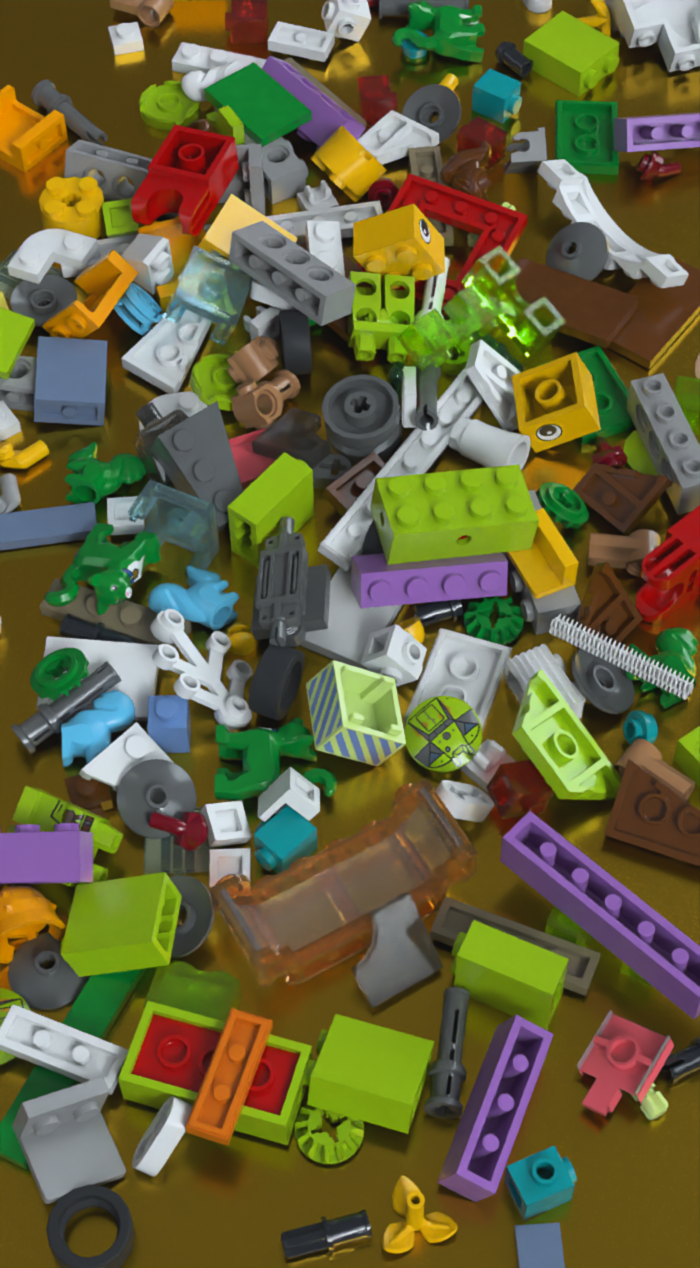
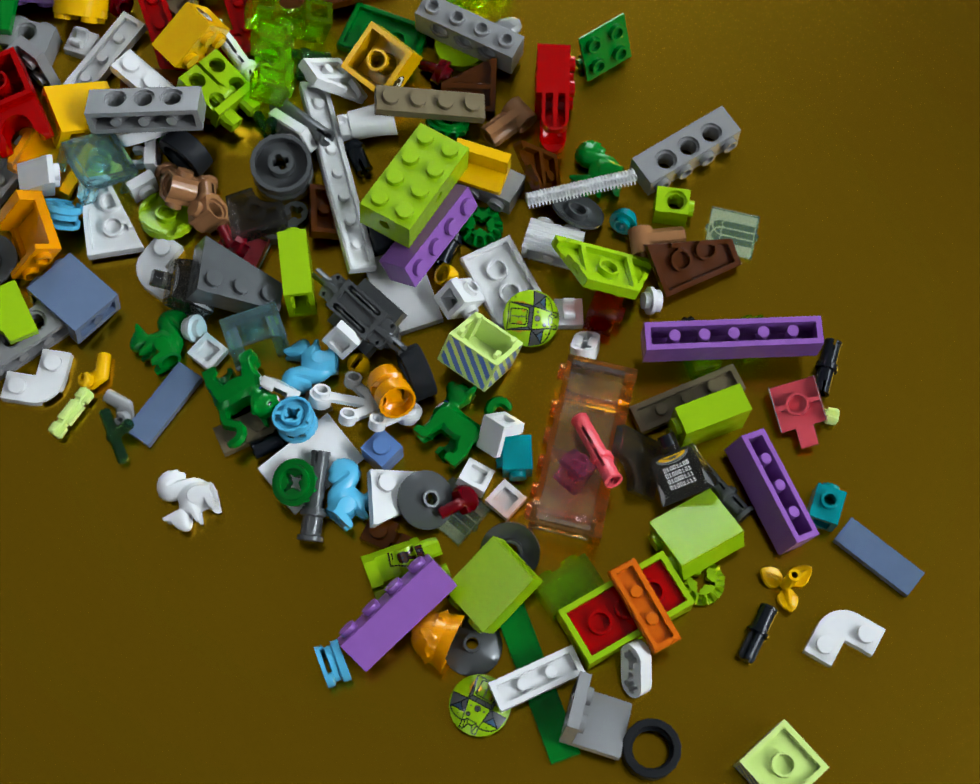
camera: 50 degrees left, 15 degrees up
none -> white plate [126,169,160,204]
none -> white plate [181,314,207,343]
none -> dark red plate [216,225,250,258]
none -> white tile [260,375,301,398]
none -> medium azure wheel [272,396,318,444]
none -> white plate [321,320,363,360]
none -> black pin [344,139,373,176]
none -> light orange wheel [367,364,416,418]
none -> dark tan plate [374,84,486,124]
none -> clear pink bracket [553,448,597,496]
none -> coral pin [571,412,623,488]
none -> white plate [640,286,663,315]
none -> clear smoke torso [651,431,719,507]

